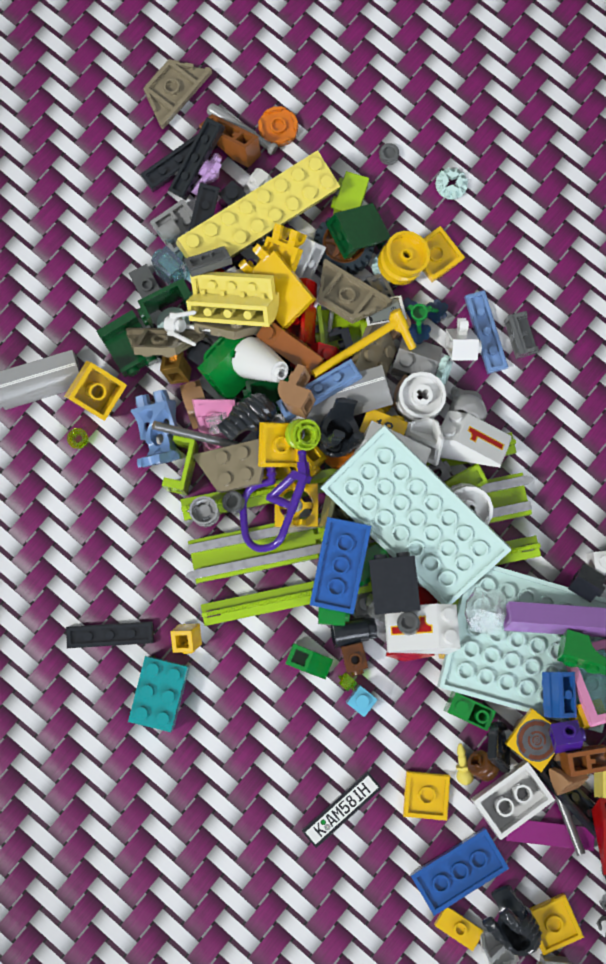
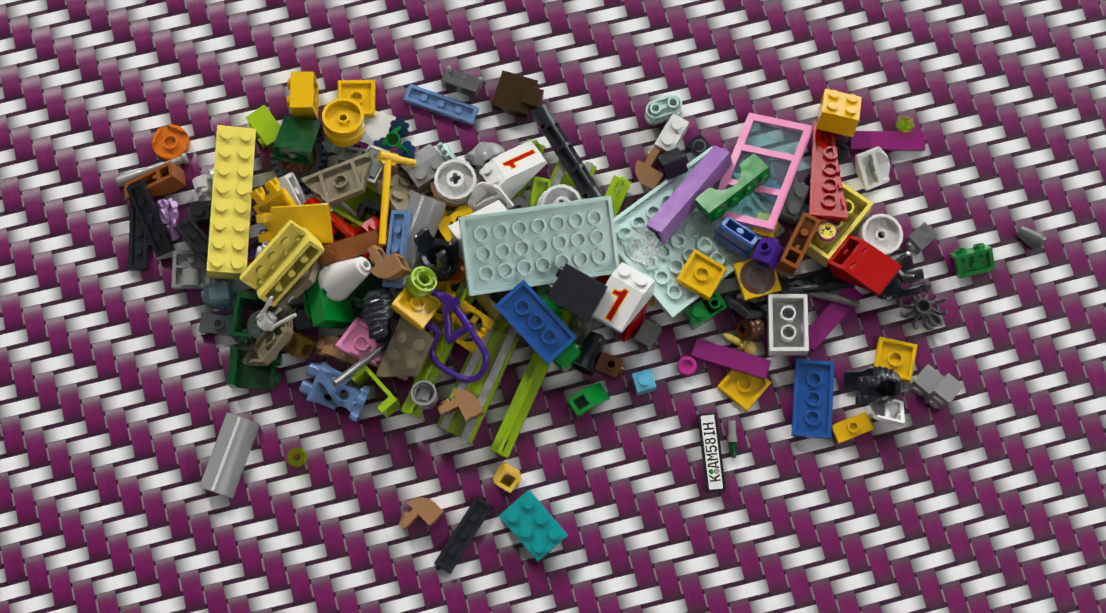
camera: 50 degrees left, 5 degrees down
yellow brick [64,361,127,421] -> none
dark tan wing [143,59,212,129] -> none
dark grey plate [184,246,232,277] -> none
clear wheel [205,412,227,435] -> none
dark grey tile [222,491,245,513] -> none
clear neon green plate [338,672,358,692] -> none
dark grey tile [379,143,399,165] -> none
dark grey tile [397,612,420,635] -> none
light aqua gear [435,167,468,199] -> none
white brick [445,318,482,360] -> none
medium nougat tile [549,767,589,796] -> none
none -> yellow brick [287,72,319,120]
none -> white sticker [360,111,396,145]
none -> medium nougat brick [399,497,445,530]
none -> medium nougat brick [437,390,484,423]
none -> dark brown piece [491,70,544,119]
none -> black piece [531,104,604,199]
none -> dark grey brick [633,319,662,352]
none -> medium nougat brick [635,147,666,190]
none -> yellow tile [675,249,727,301]
none -> dark pink tile [677,356,697,376]
none -> magenta tile [691,338,771,380]
none -> light grey piece [727,420,738,458]

